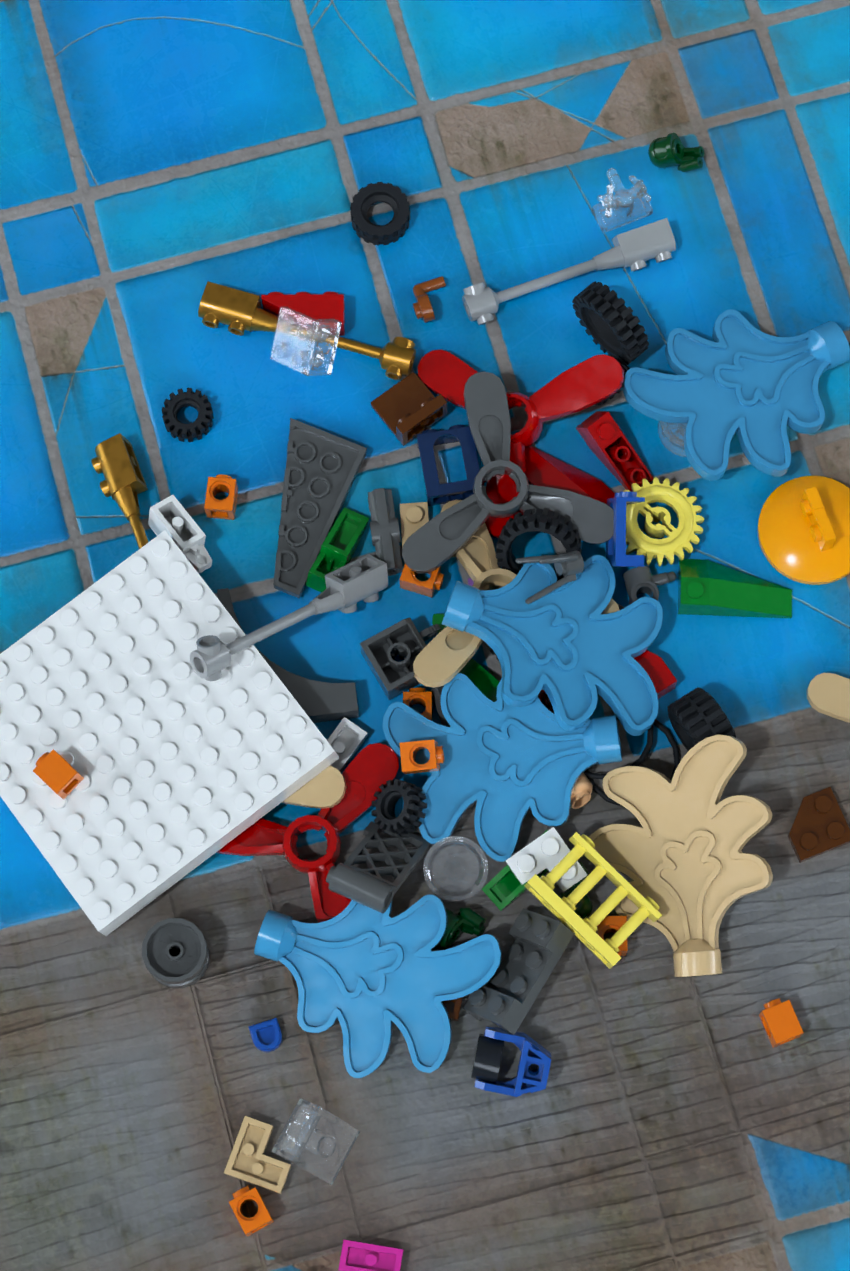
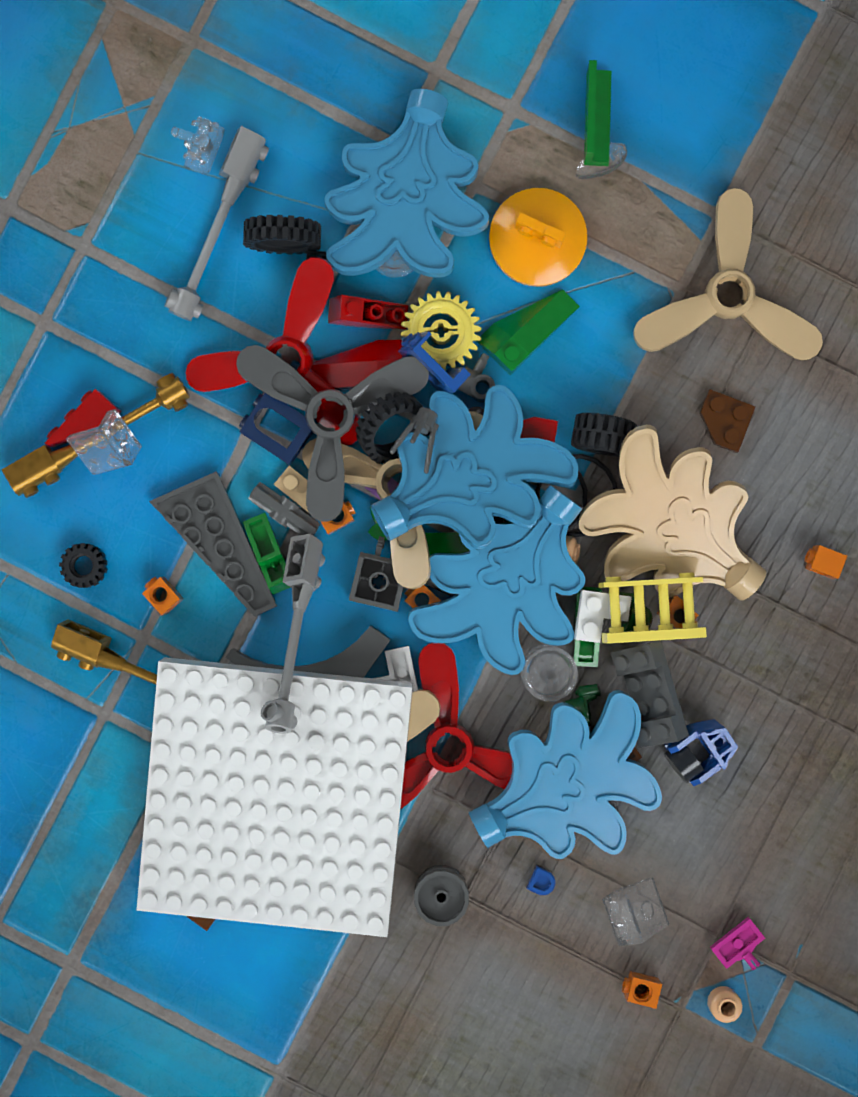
camera: 50 degrees left, 15 degrees up
orange brick [33,749,84,799] -> none
white hinge [148,495,212,573] -> none
tan plate [224,1116,291,1194] -> none
dark grey piece [326,821,431,913] -> none
black tyre [350,182,410,245] -> none
reddish brown bracket [371,373,447,446] -> none
black tyre [371,779,427,835] -> none
orange brick [399,739,444,774] -> none
dark orange plate [413,276,446,323] -> none
dark green piece [648,133,705,172] -> none

